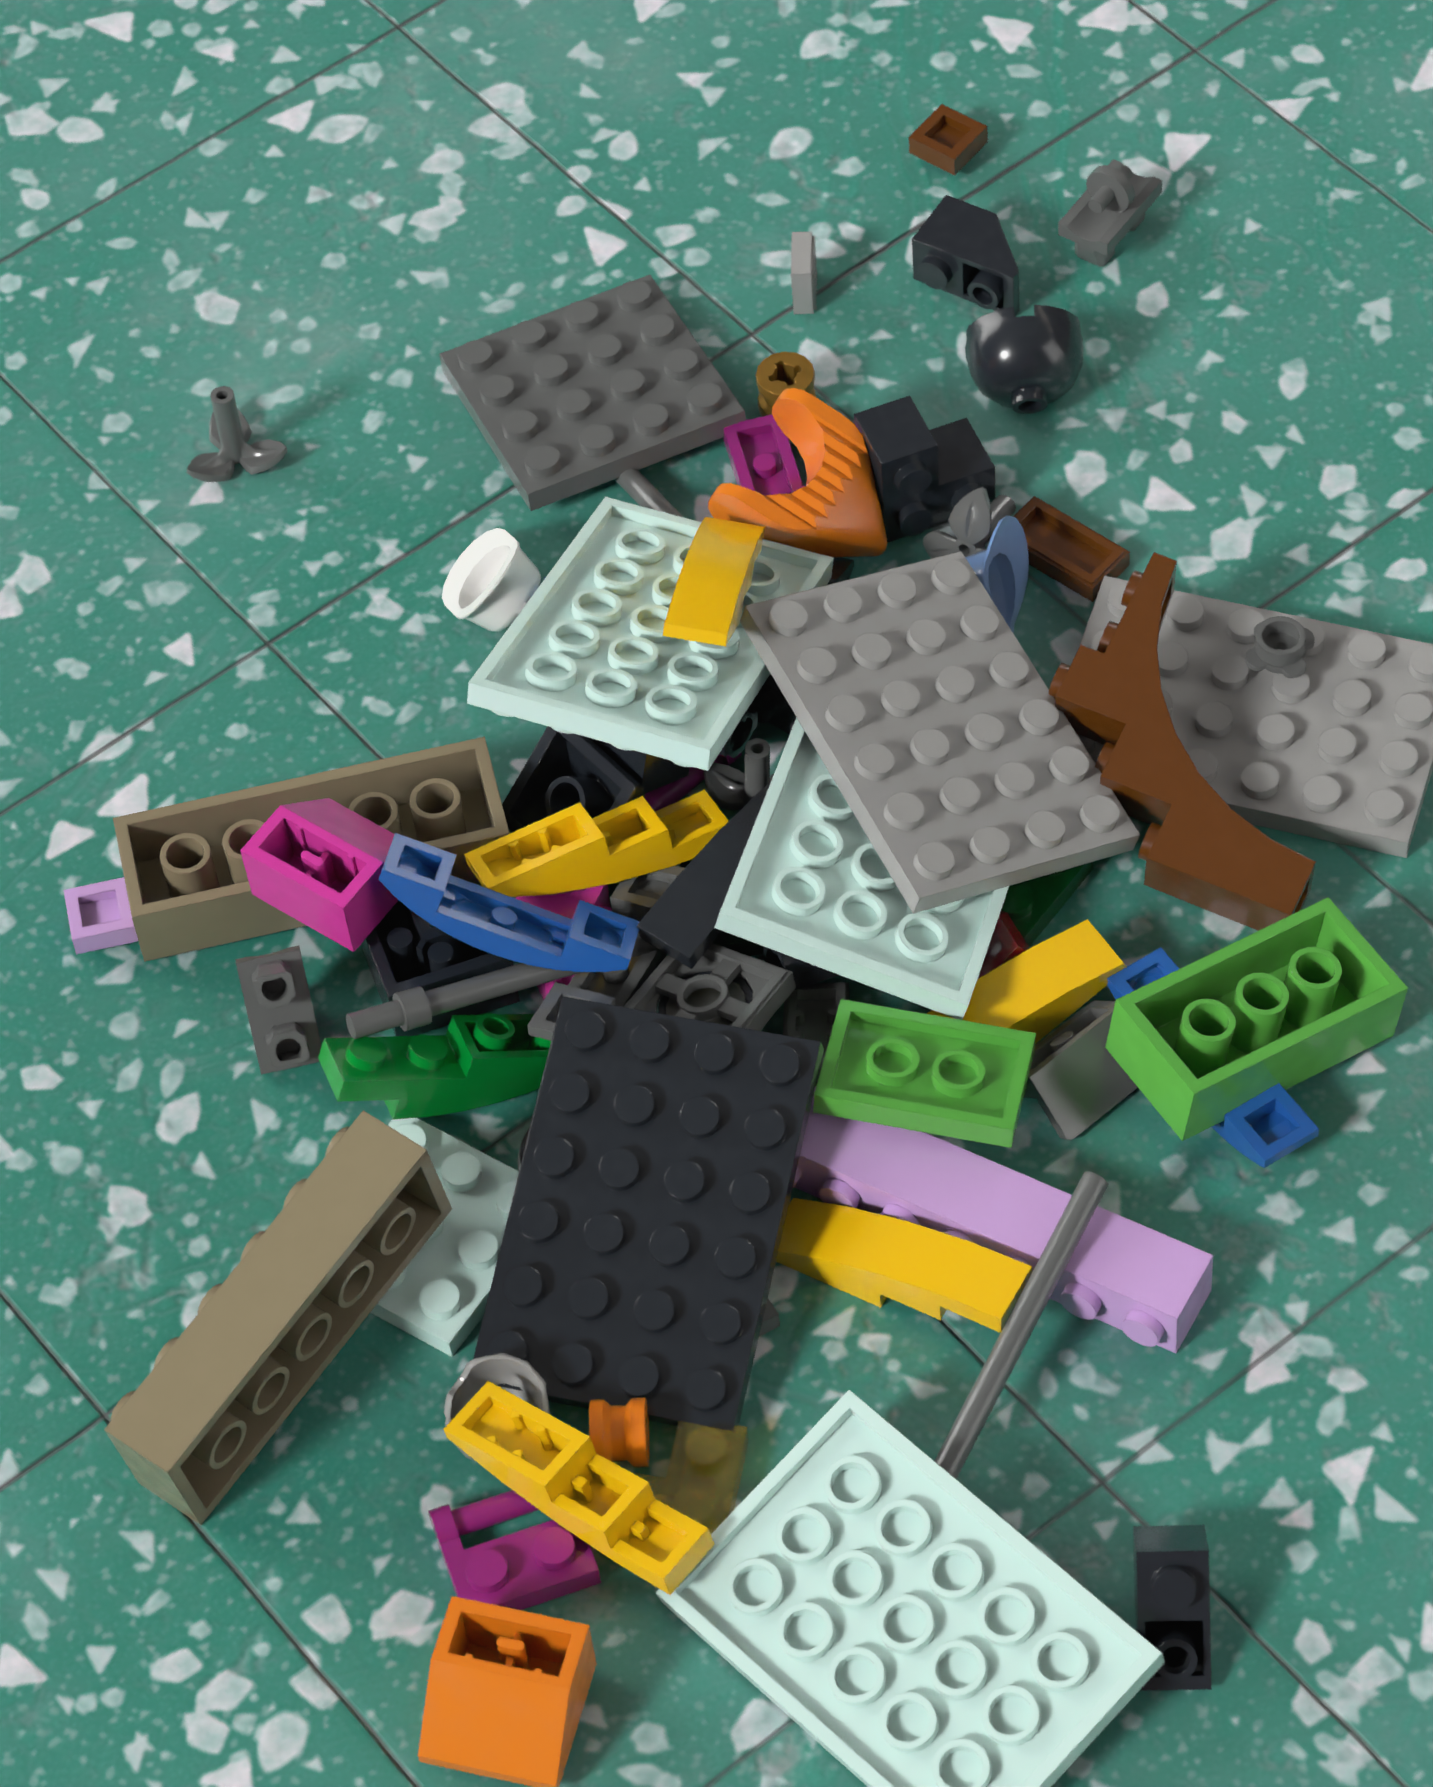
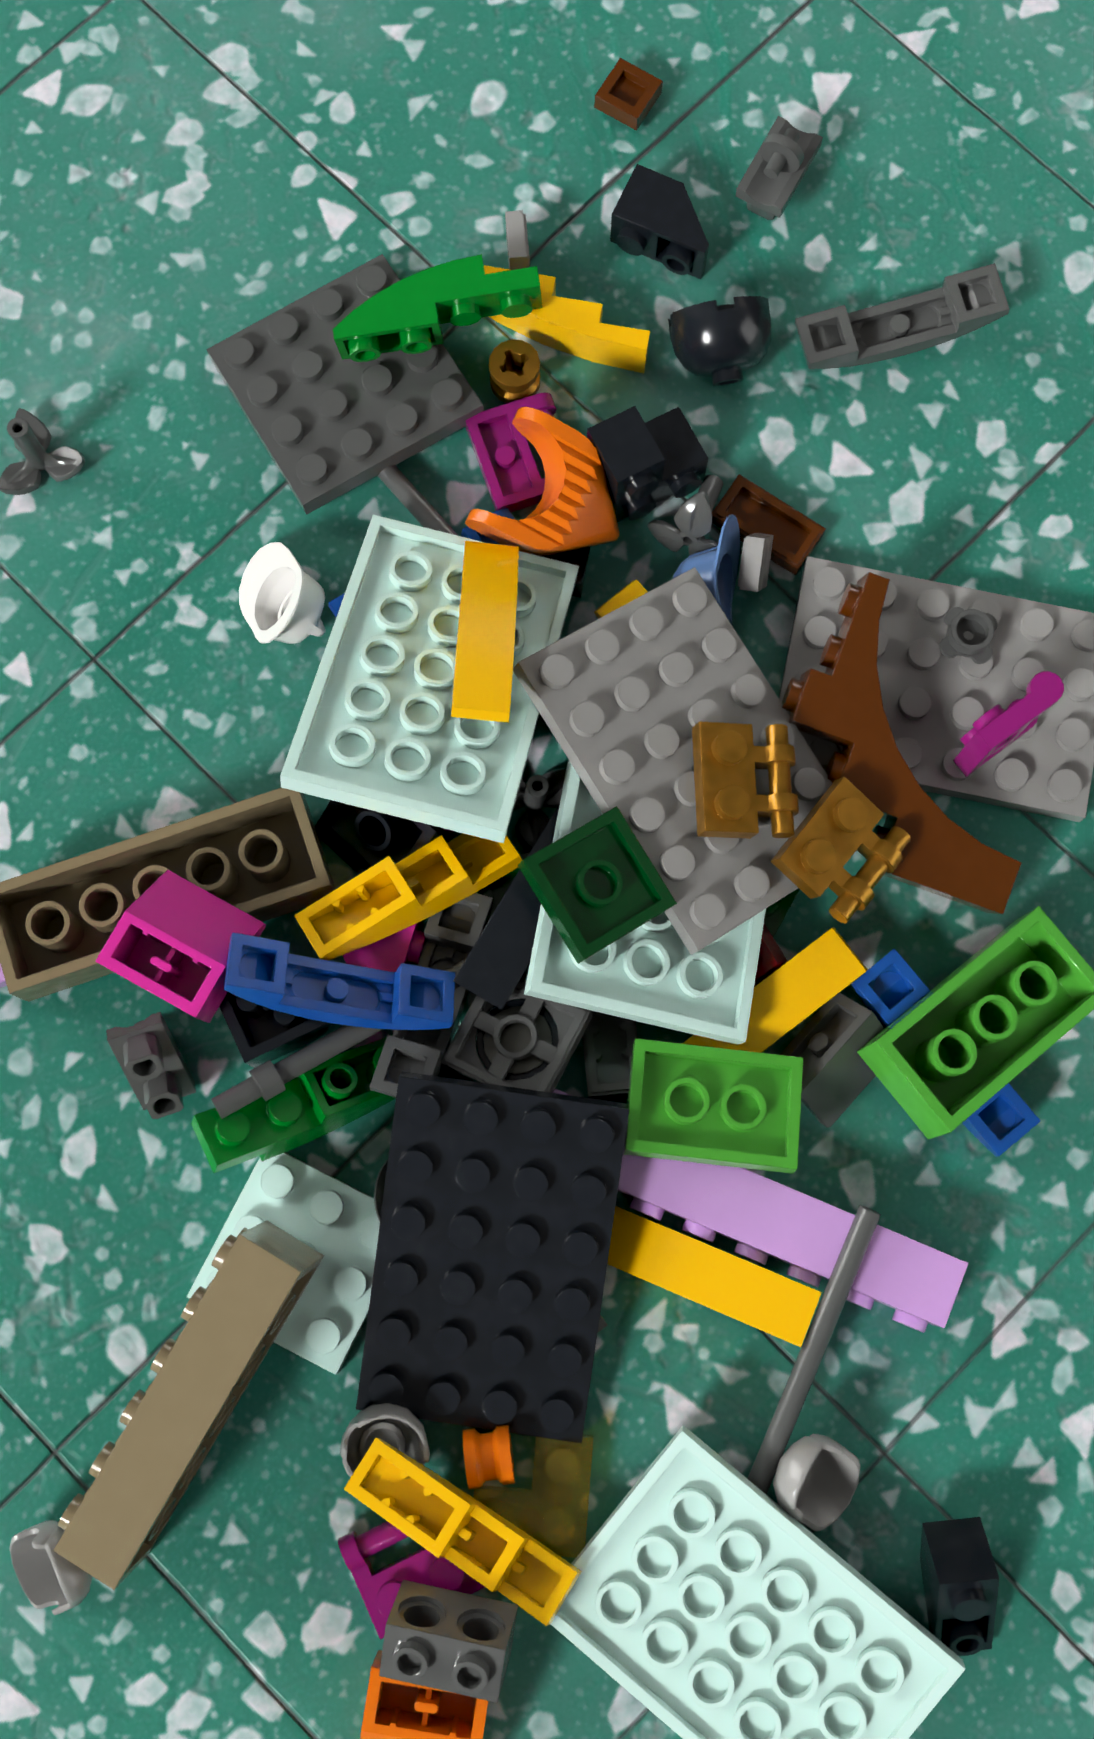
camera: 10 degrees left, 25 degrees up
none -> light grey hair [9,1520,92,1615]
none -> green slope [333,254,543,362]
none -> dark grey brick [379,1580,518,1703]
none -> yellow slope [484,265,650,374]
none -> dark green plate [518,806,677,964]
none -> pearl gold plate [692,721,799,839]
none -> light grey tile [738,533,774,592]
none -> pearl gold plate [770,777,911,924]
none -> light grey hair [773,1434,860,1531]
none -> dark grey slope [795,263,1010,369]
none -> magenta plate [953,671,1064,777]

